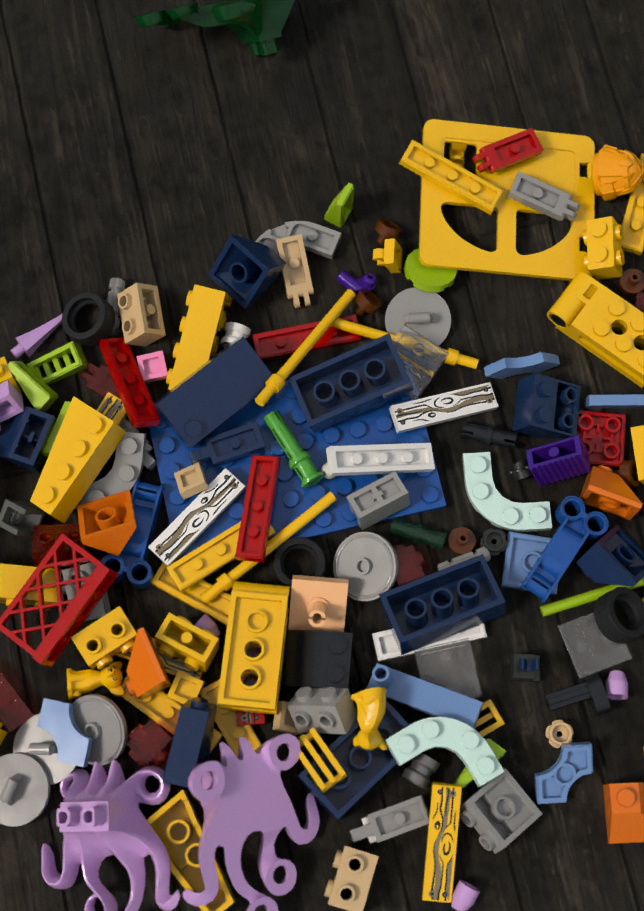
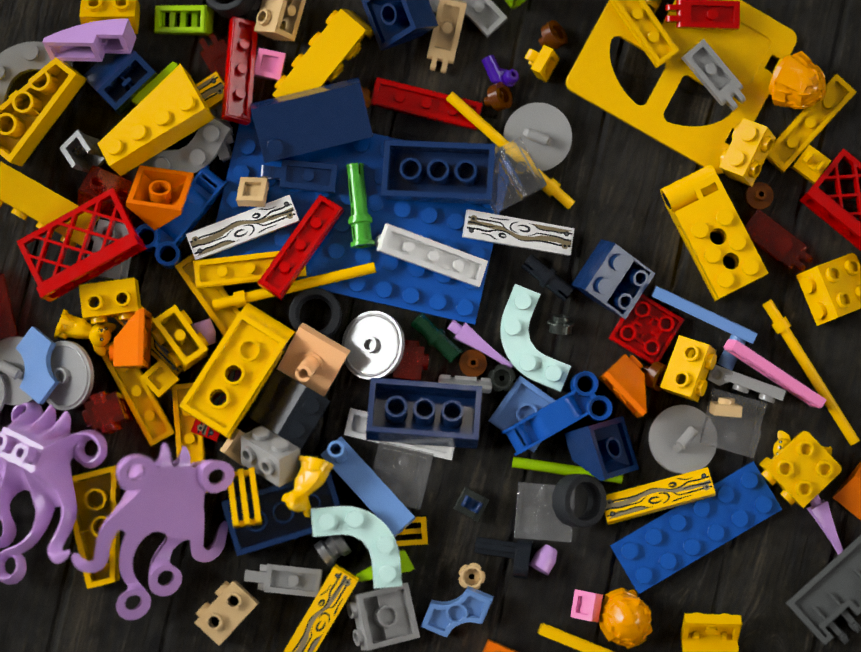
camera: 25 degrees right, 10 degrees up
lime slope [7,361,58,412] -> none
dark blue slope [163,697,217,788] -> none
white wheel [220,322,251,348] -> none
yellow bar [255,289,356,406] -> none
light grey hinge [346,471,410,530] -> none
lime tile [404,249,457,292] -> none
medium blue tile [484,352,560,379] -> none
dark purple brick [526,435,591,487] -> none
none -> lavender piece [447,320,513,368]

